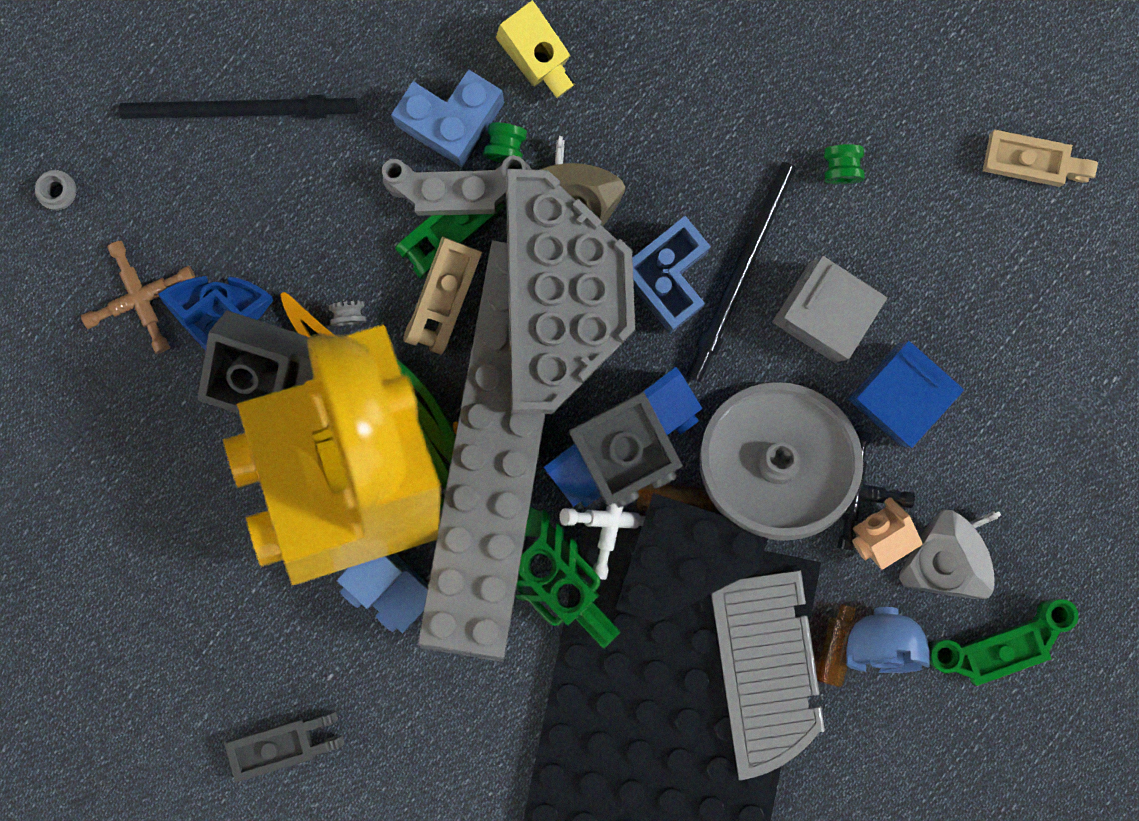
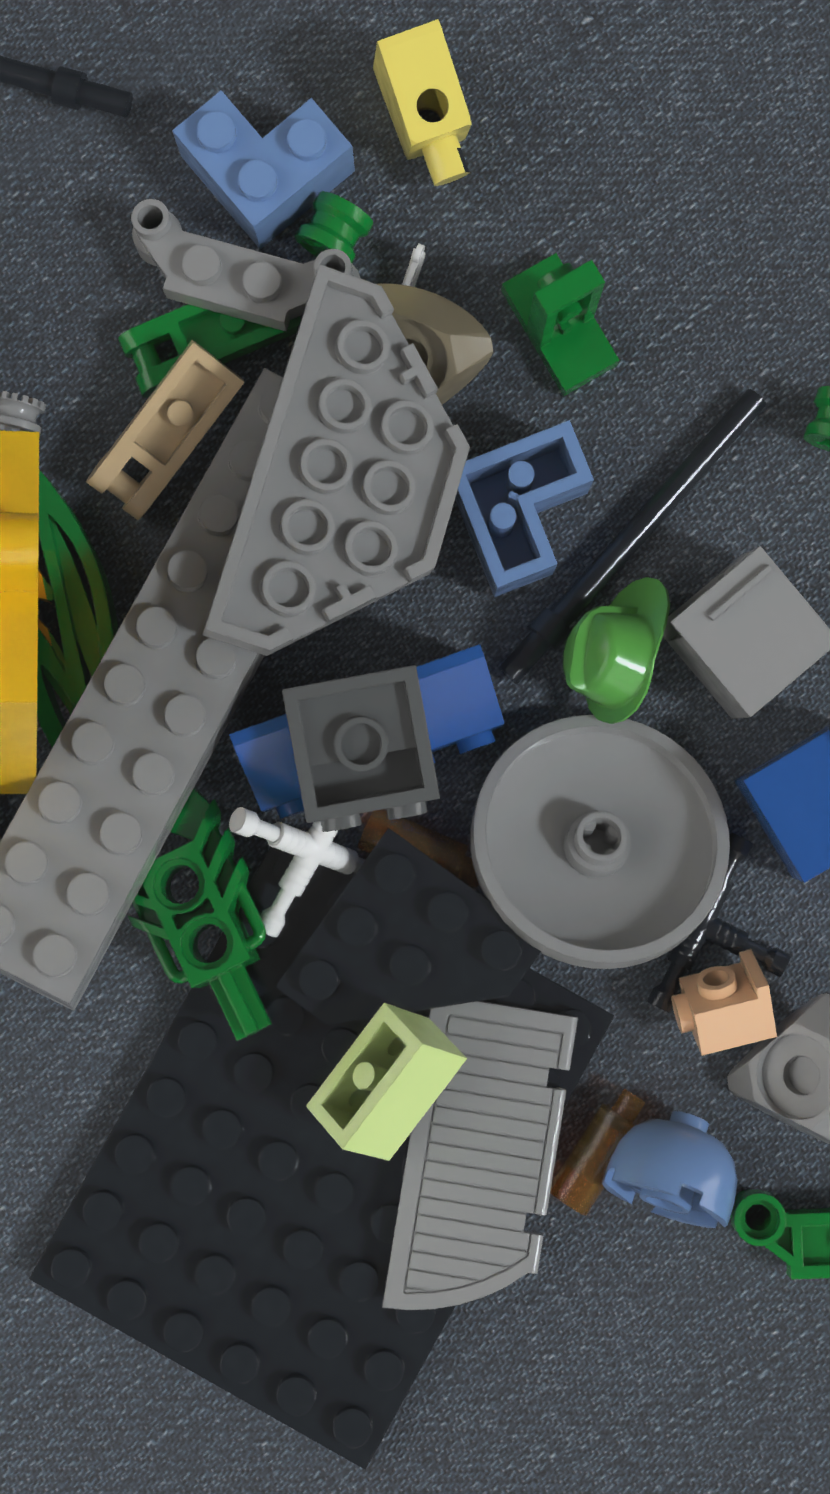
camera: 25 degrees right, 0 degrees up
none -> yellowish green brick [306,1003,467,1161]
none -> green bracket [501,253,619,397]
none -> bright green piece [562,577,670,724]

